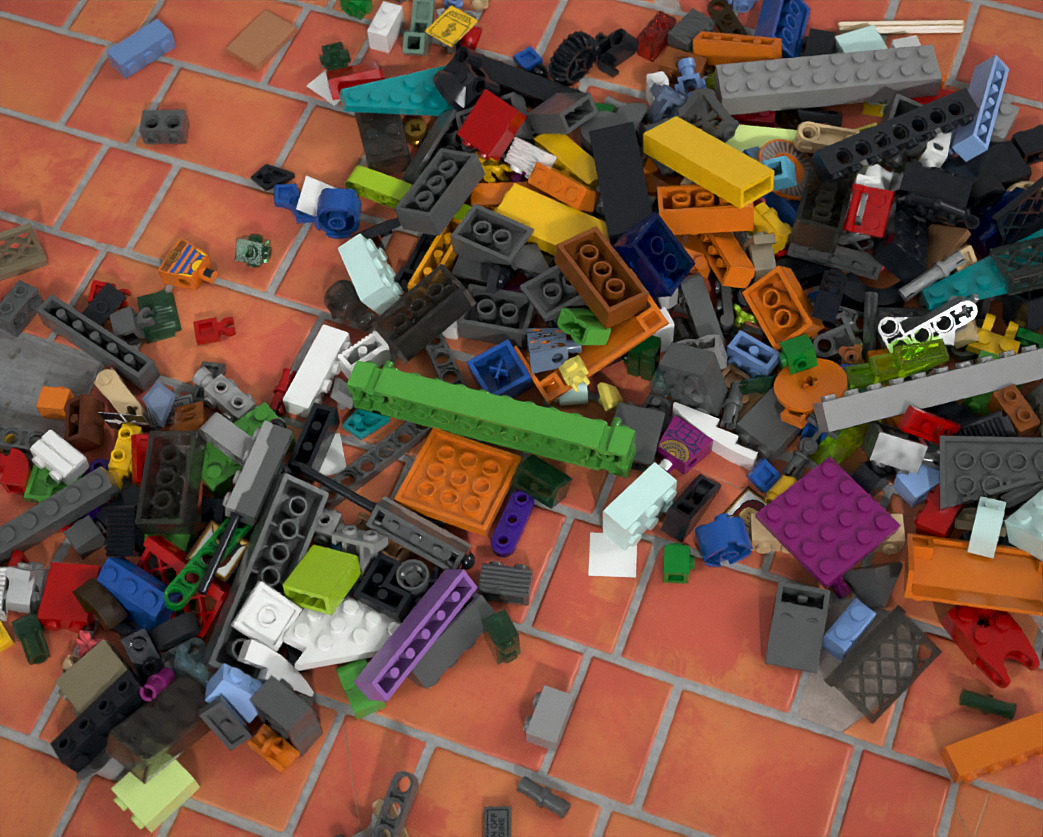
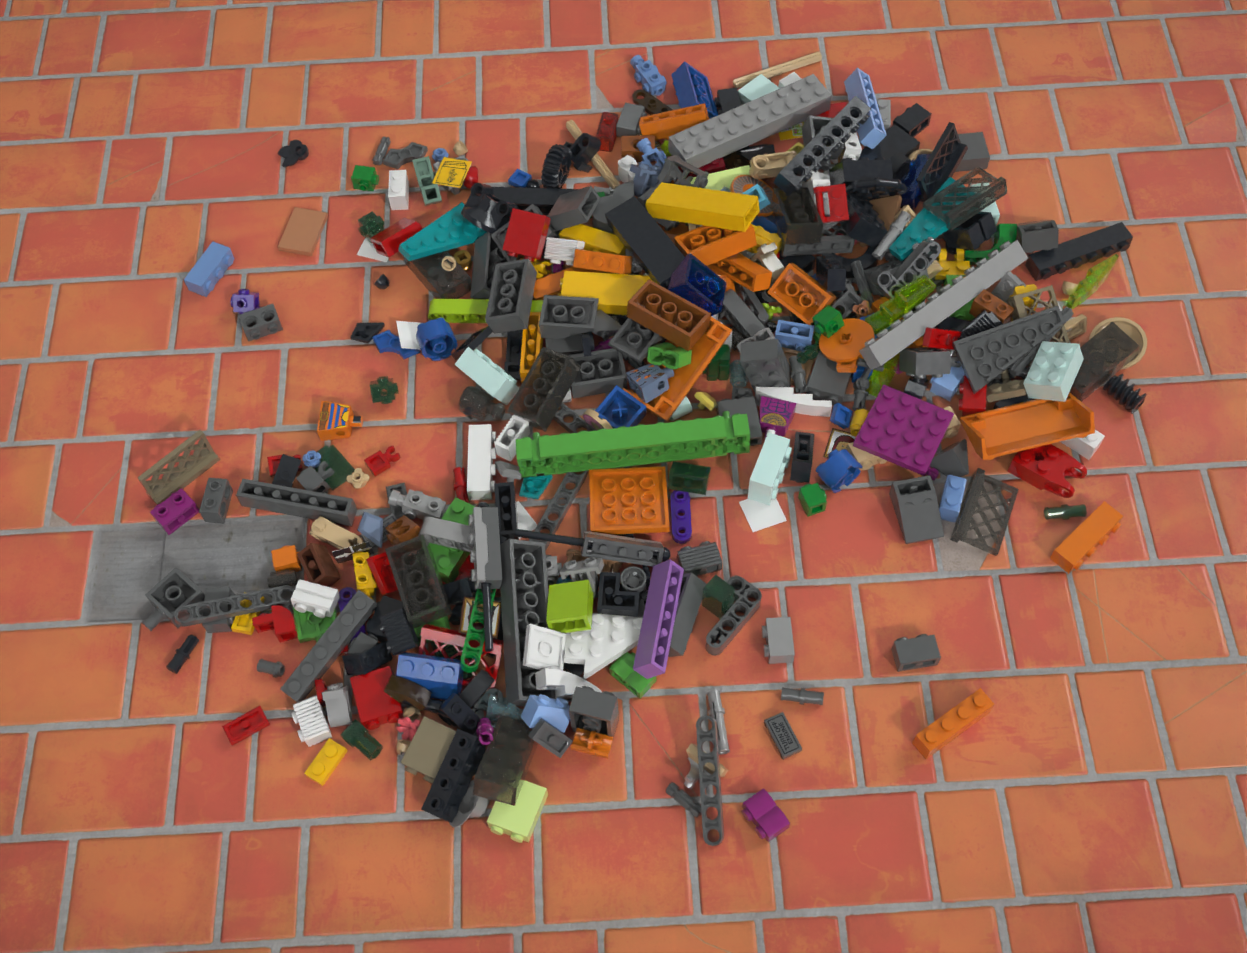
camera: 25 degrees left, 0 degrees up
light yellow plate [559,355,590,392] -> none
light aqua brick [967,496,1006,558] -> none
none -> dark purple brick [230,289,260,314]
none -> clear smoke brick [267,569,298,588]
none -> medium blue plate [302,450,321,468]
none -> black bracket [342,641,392,676]
none -> tan plate [346,468,370,489]
none -> black hinge [374,274,390,289]
none -> tan hinge [403,705,421,721]
none -> tan hinge [442,256,456,271]
none -> tan axle [566,120,620,189]
none -> tan tile [583,409,613,430]
none -> dark grey beam [706,576,762,656]
none -> light grey pin [707,690,730,755]
none -> dark grey brick [891,634,941,672]

